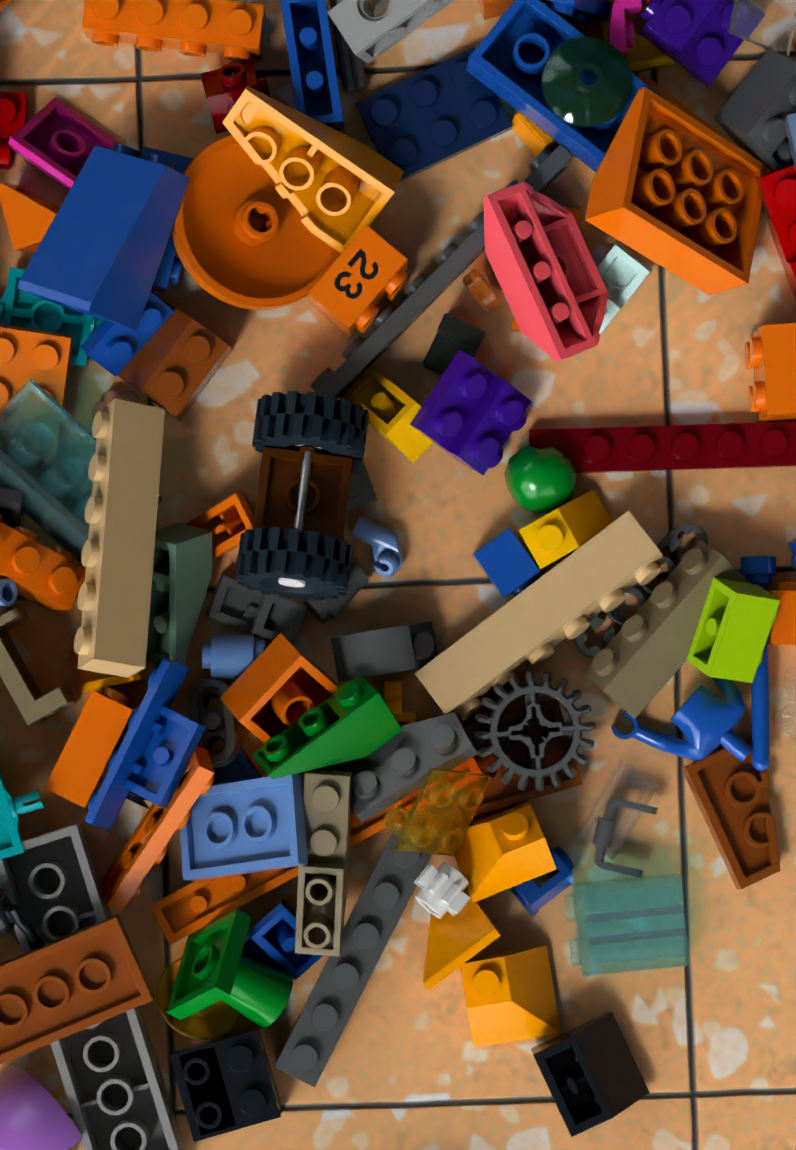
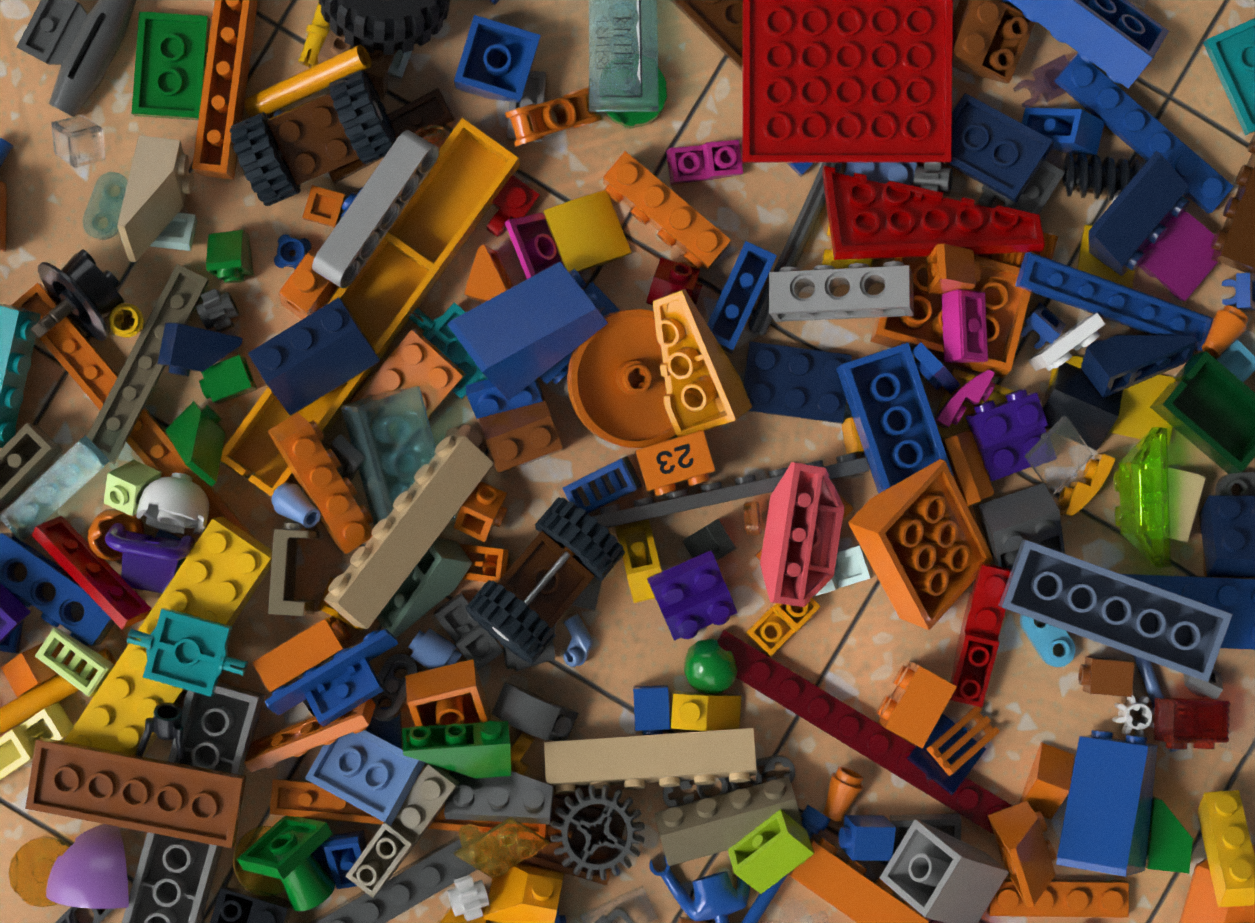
camera: 30 degrees right, 0 degrees up
clear green dish [541,37,632,127] -> none
none -> orange brick [453,481,508,542]
none -> yellow slope [543,190,632,273]
none -> blue slope [562,456,642,514]
none -> light orange slope [745,598,821,657]
none -> orange cone [823,767,864,822]
none -> orange panel [942,430,994,506]

